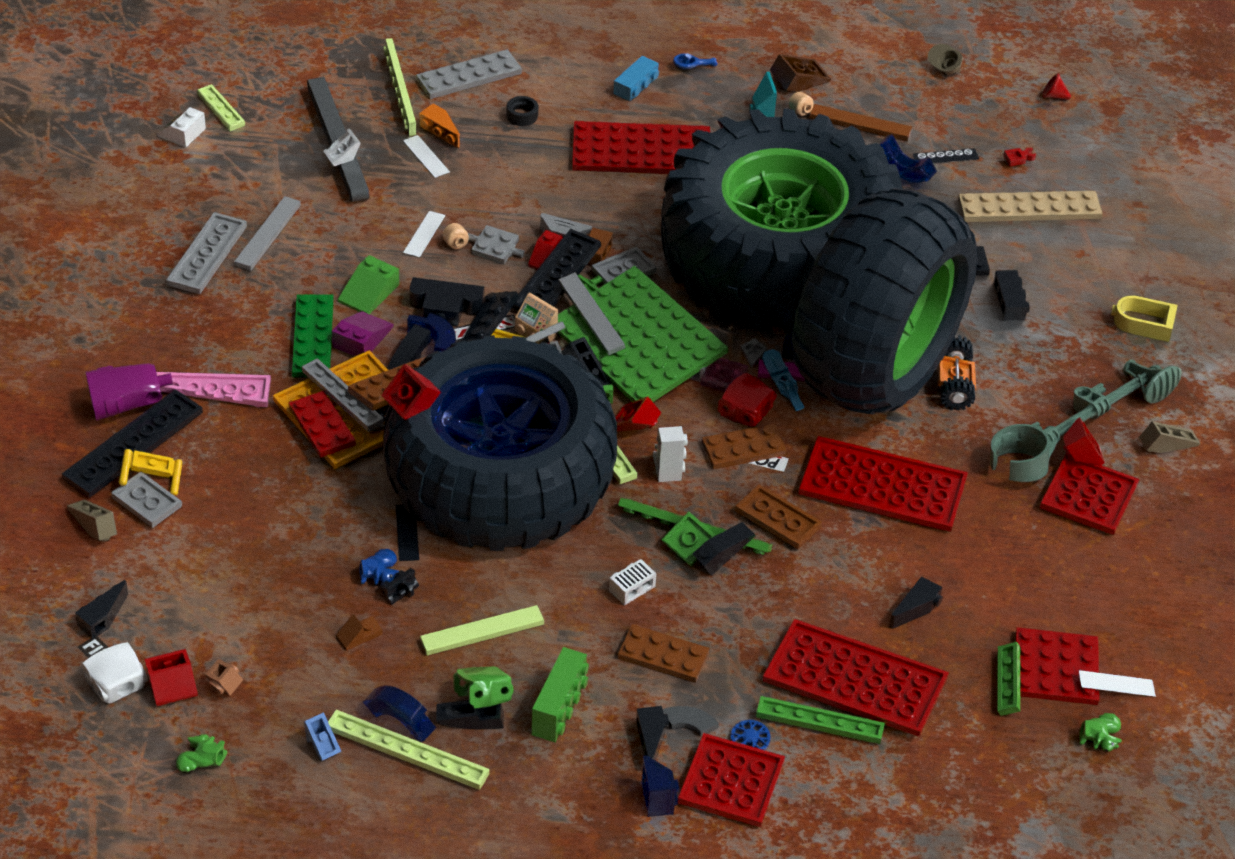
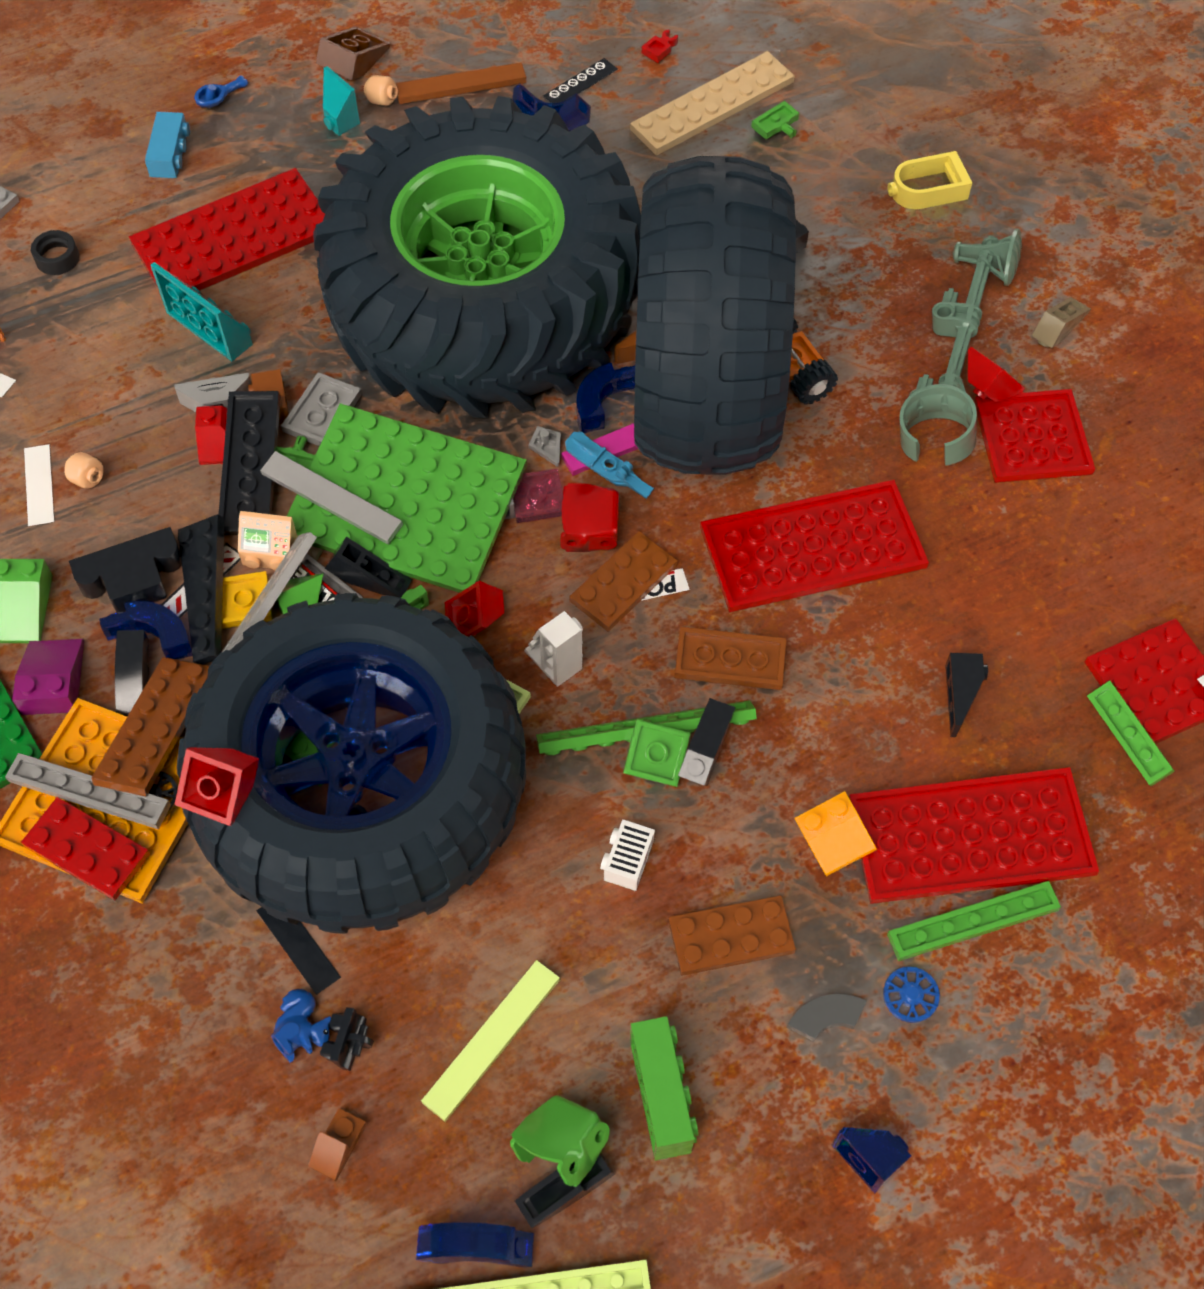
camera: 30 degrees left, 15 degrees up
light grey plate [468,225,525,264] -> none
black slope [636,706,669,772] -> none
red plate [678,733,785,828] -> none
none -> teal slope [151,262,253,362]
none -> bright green plate [751,101,799,139]
none -> light orange slope [795,791,877,877]

